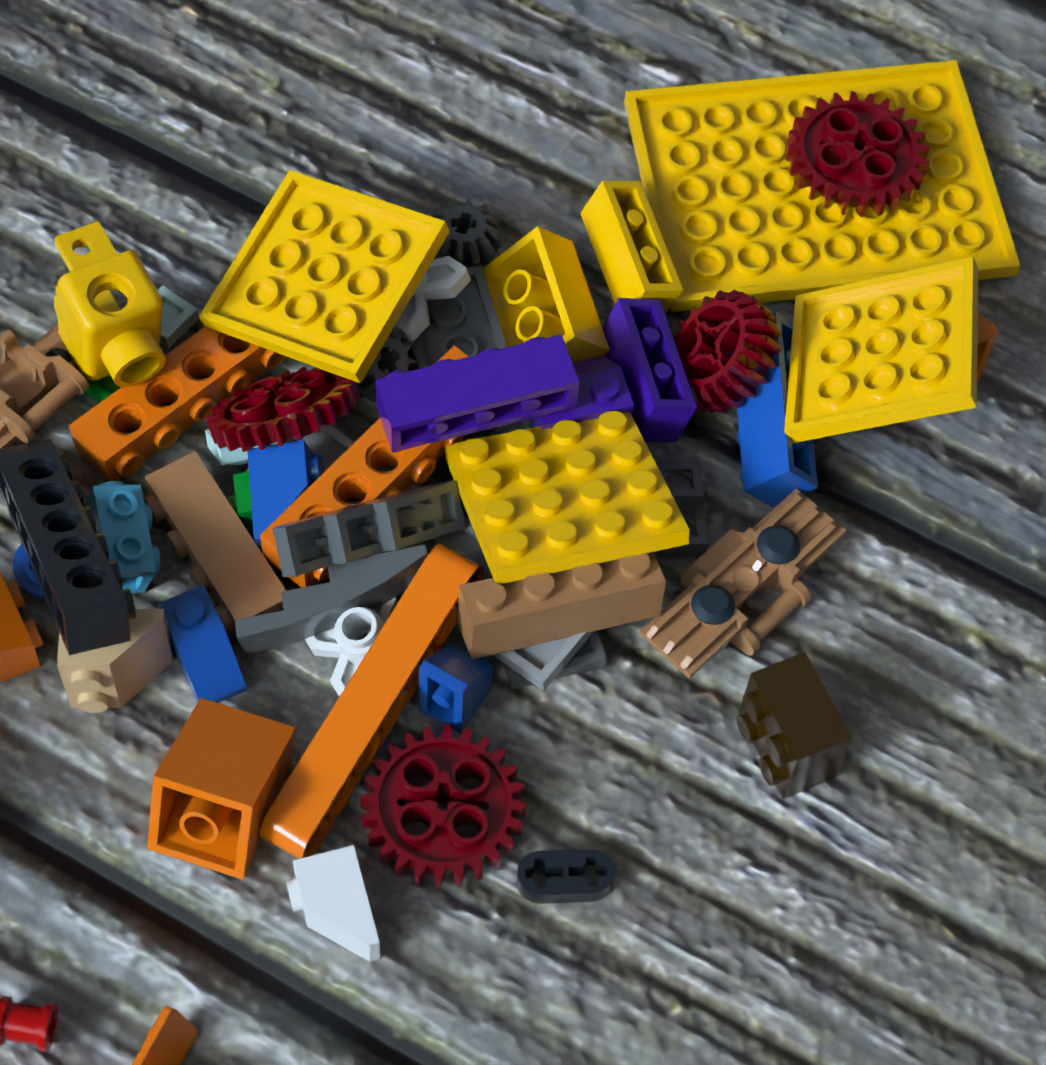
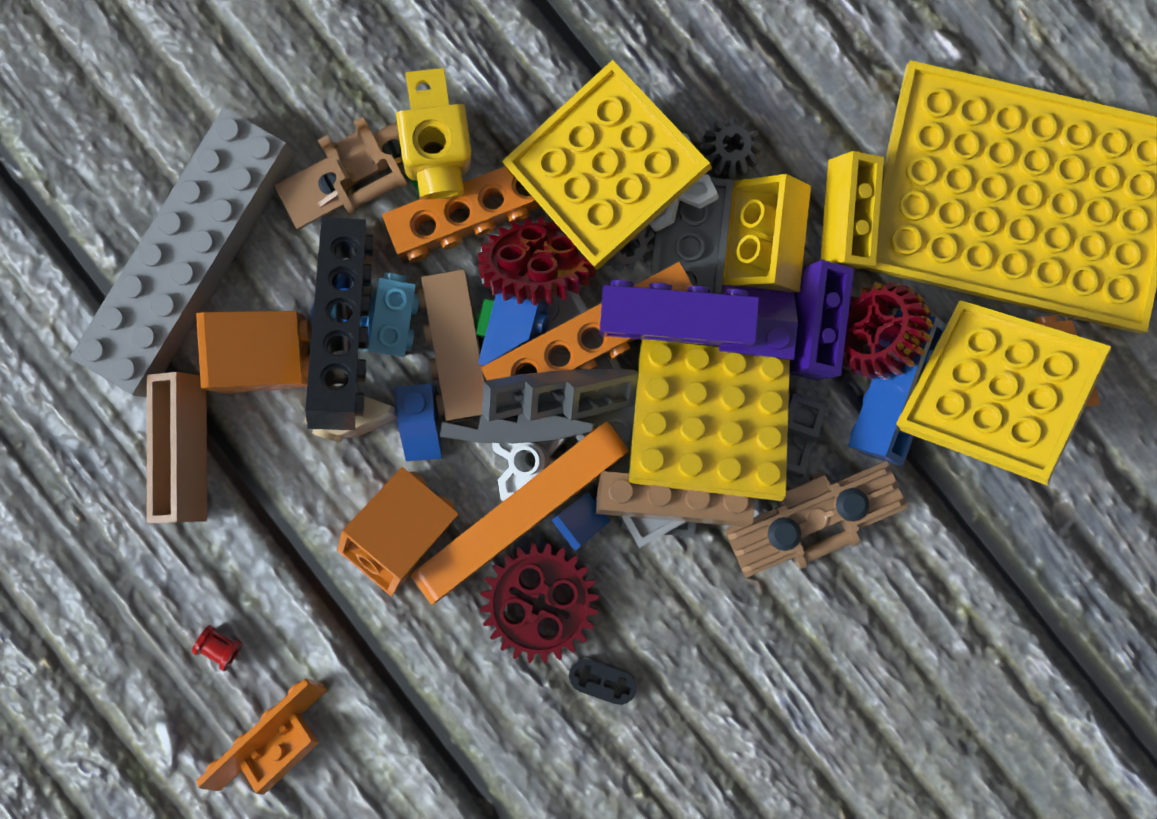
camera: 25 degrees right, 25 degrees up
light aqua plate [158,285,199,349] -> none
white slope [286,845,380,962] -> none
dark brown brick [736,652,852,799] -> none
dark red gear [785,91,930,217] -> none

